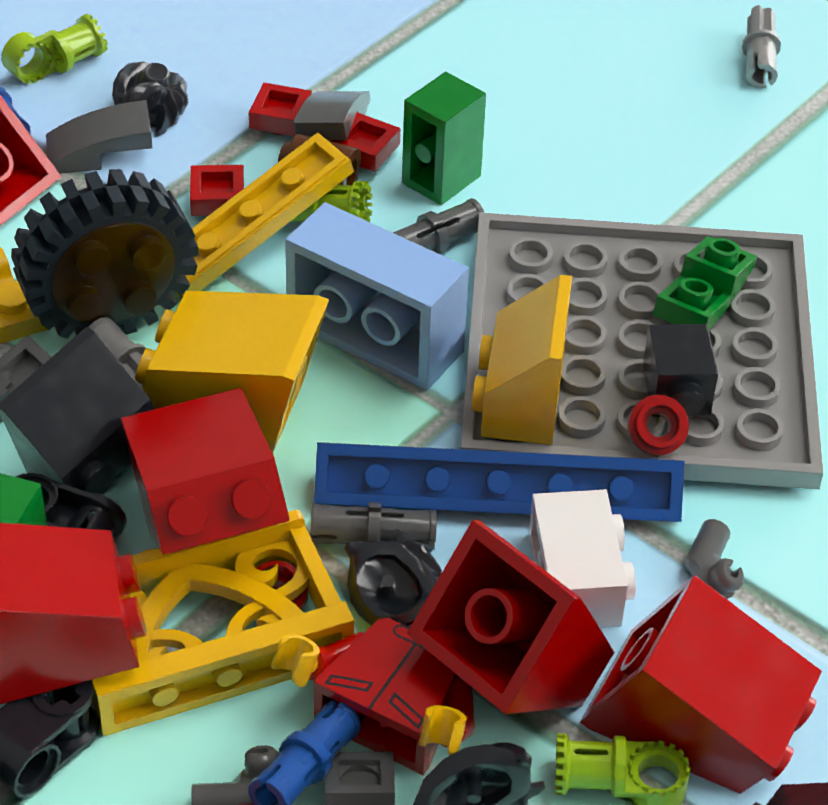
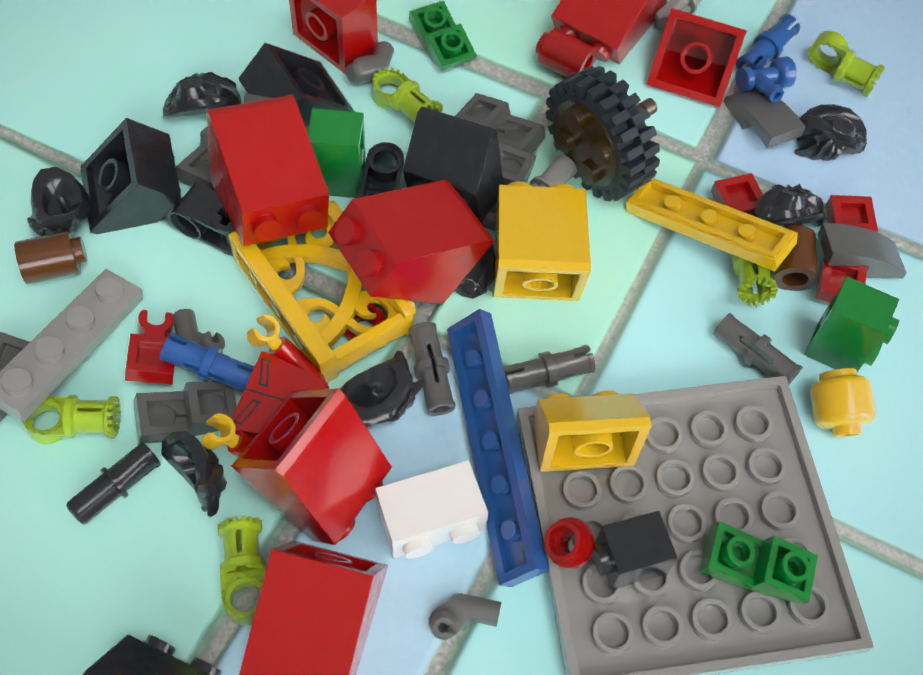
camera: 75 degrees right, 15 degrees up
light blue brick [285,202,469,391] -> none
none -> dark grey pin [503,345,595,394]
none -> blue piece [735,56,797,103]
none -> black hat [755,184,826,227]
none -> yellow head [809,368,876,438]

